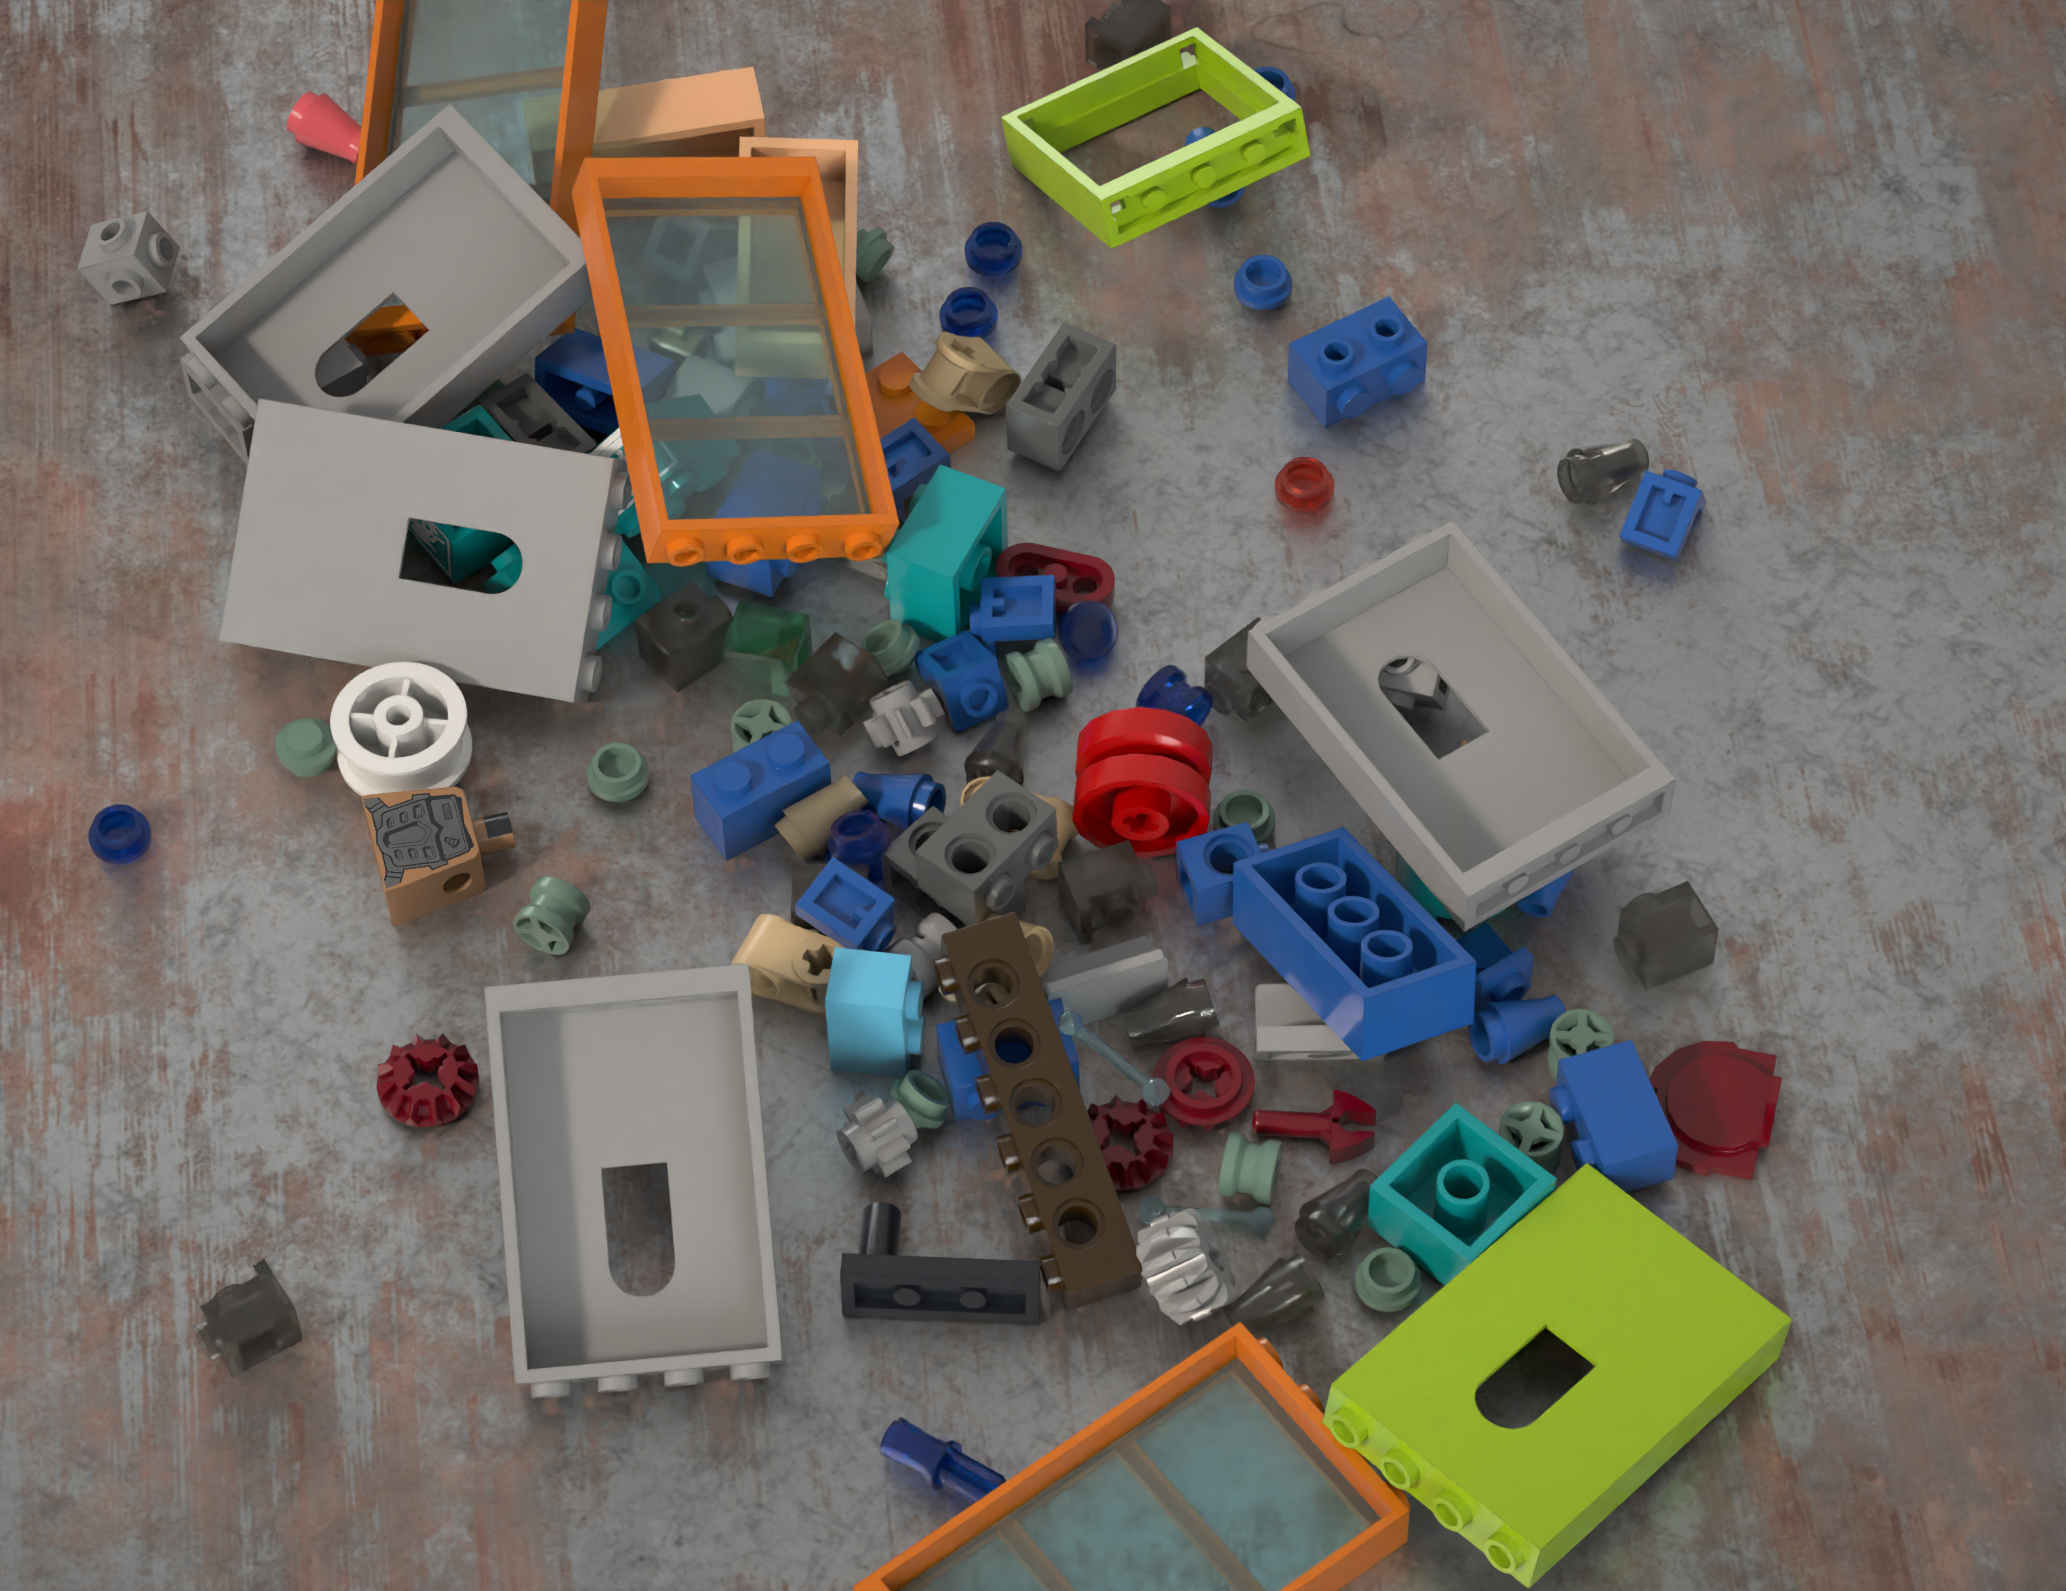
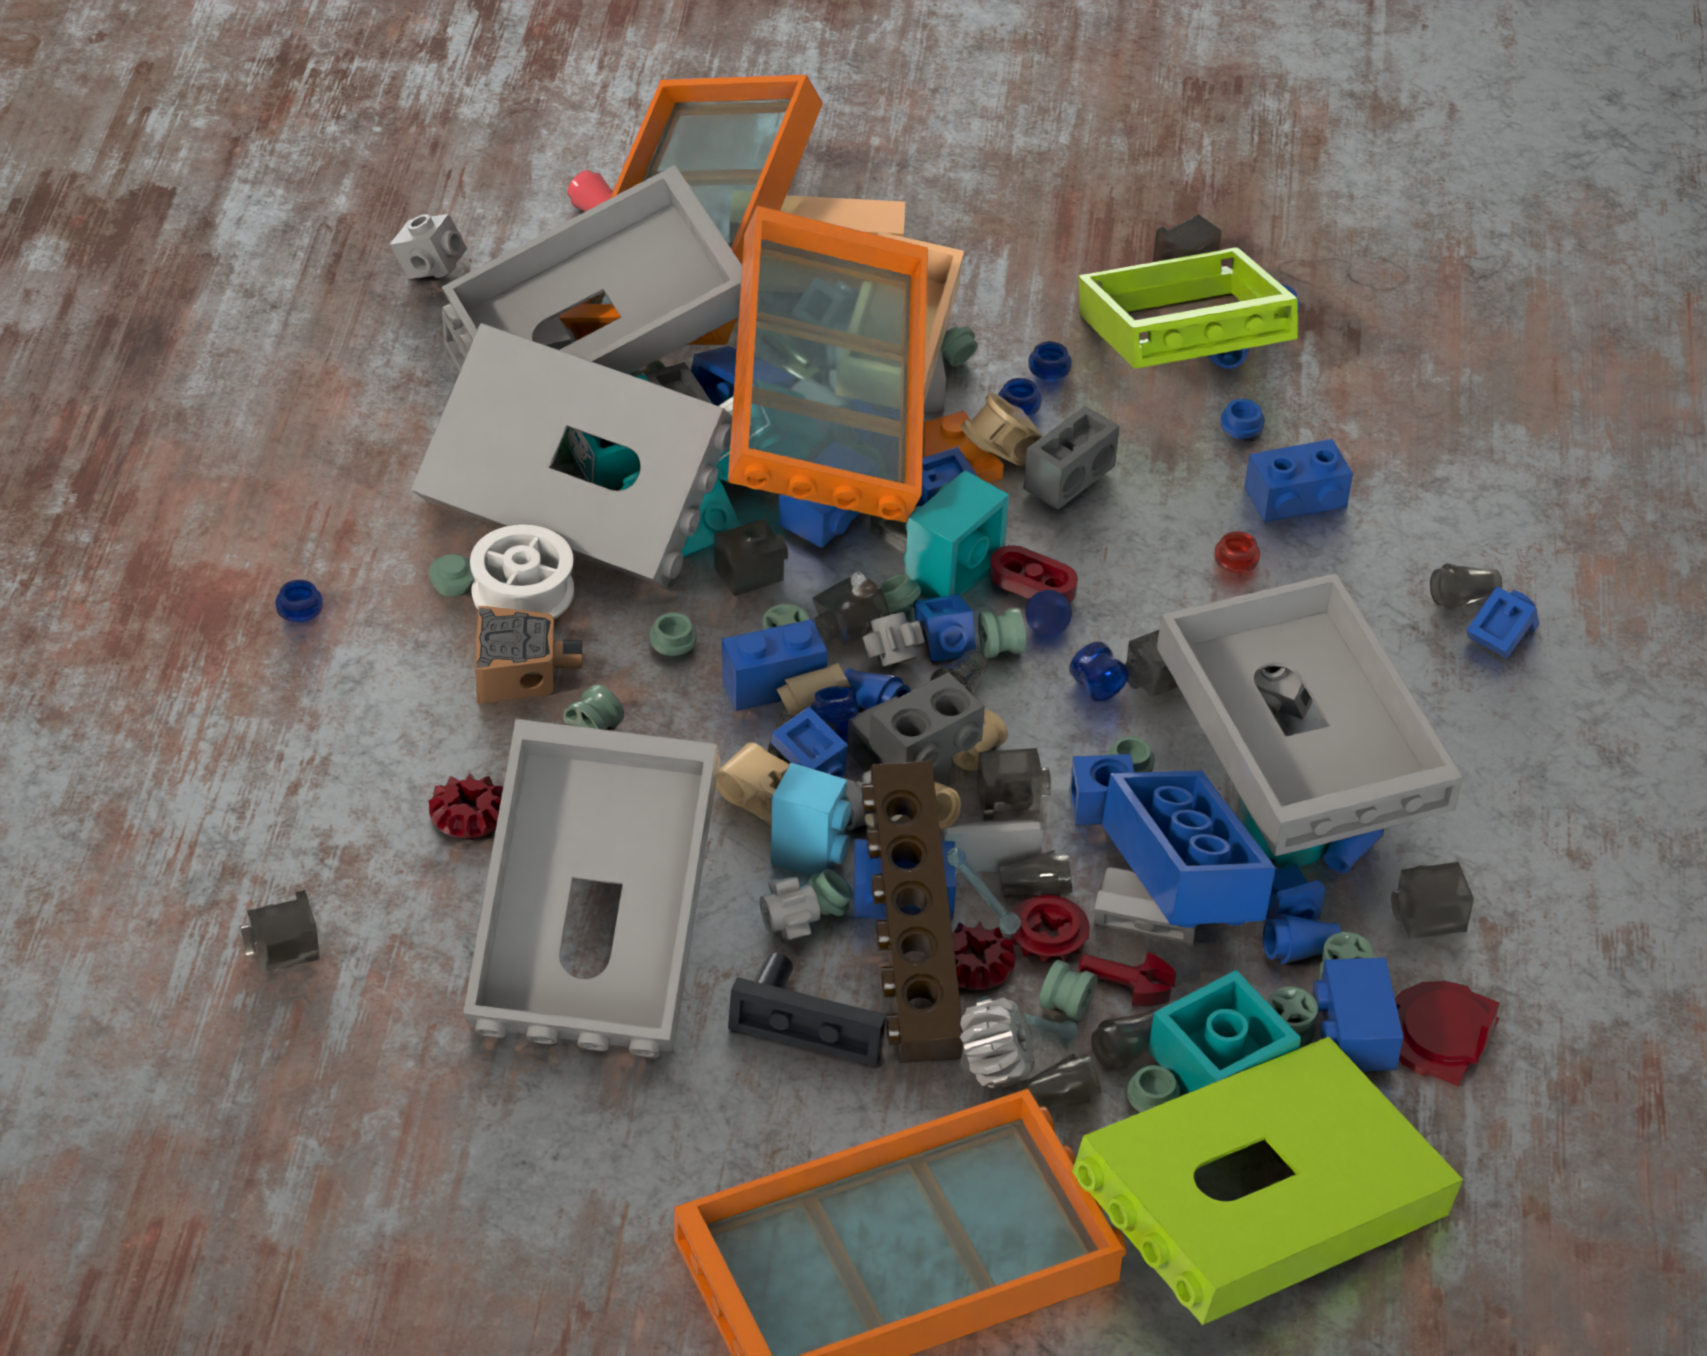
camera: 10 degrees right, 10 degrees down
clear green panel [723,601,813,699] -> none
clear blue axle [880,1417,1006,1504] -> none
blue bracket [970,575,1057,660] -> none
red wheel [1072,707,1213,858] -> none

